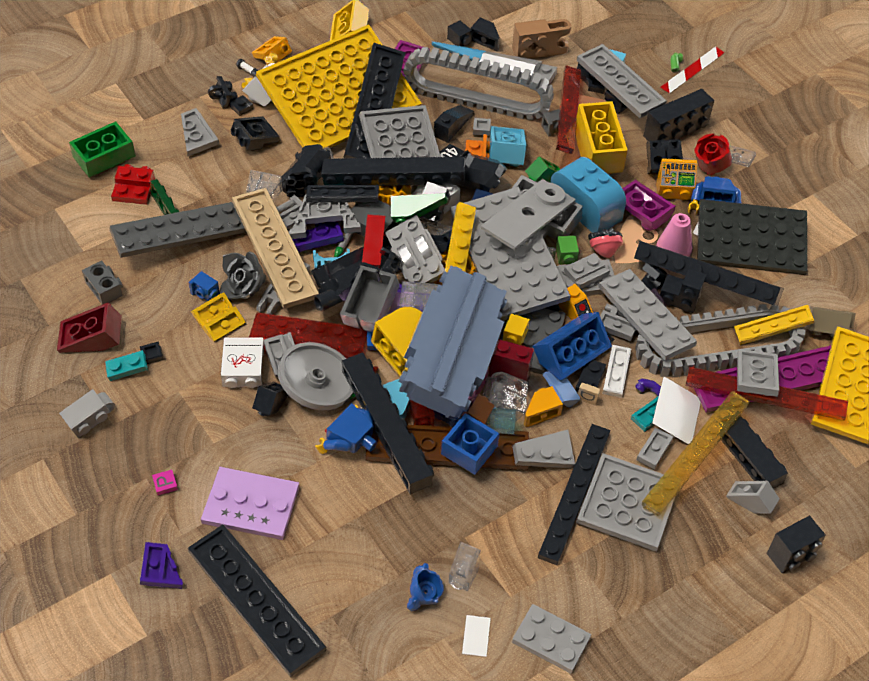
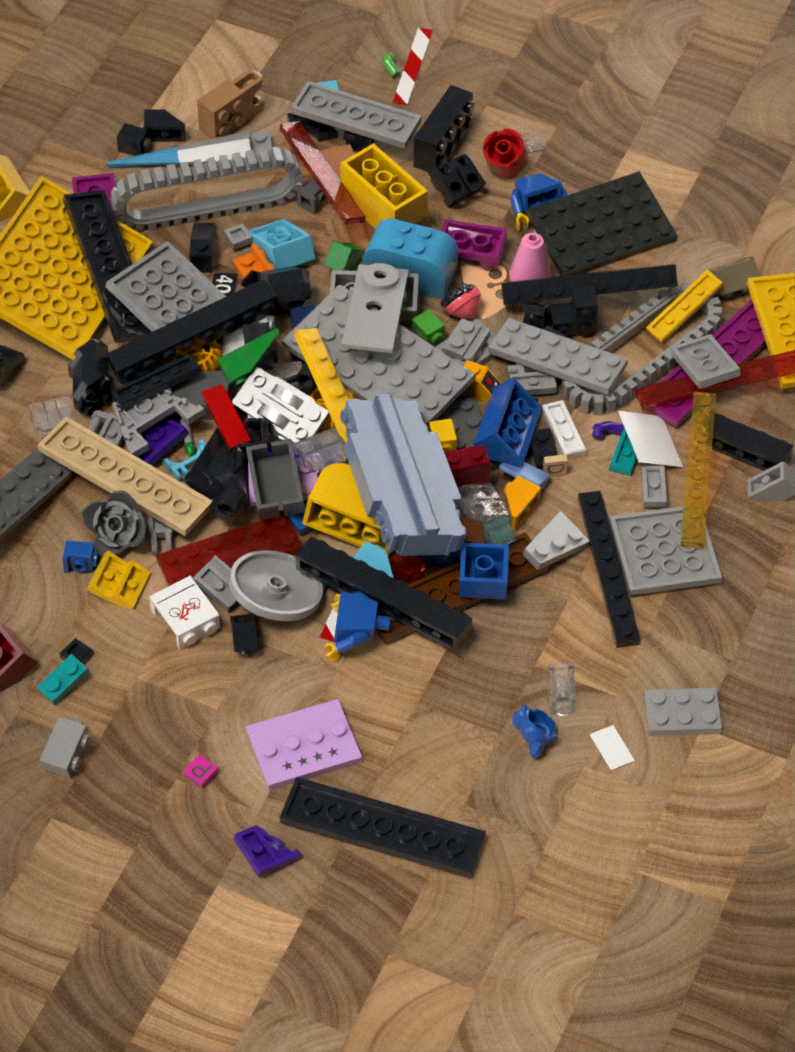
camera: 30 degrees left, 0 degrees up
slope [656,159,697,200] -> none

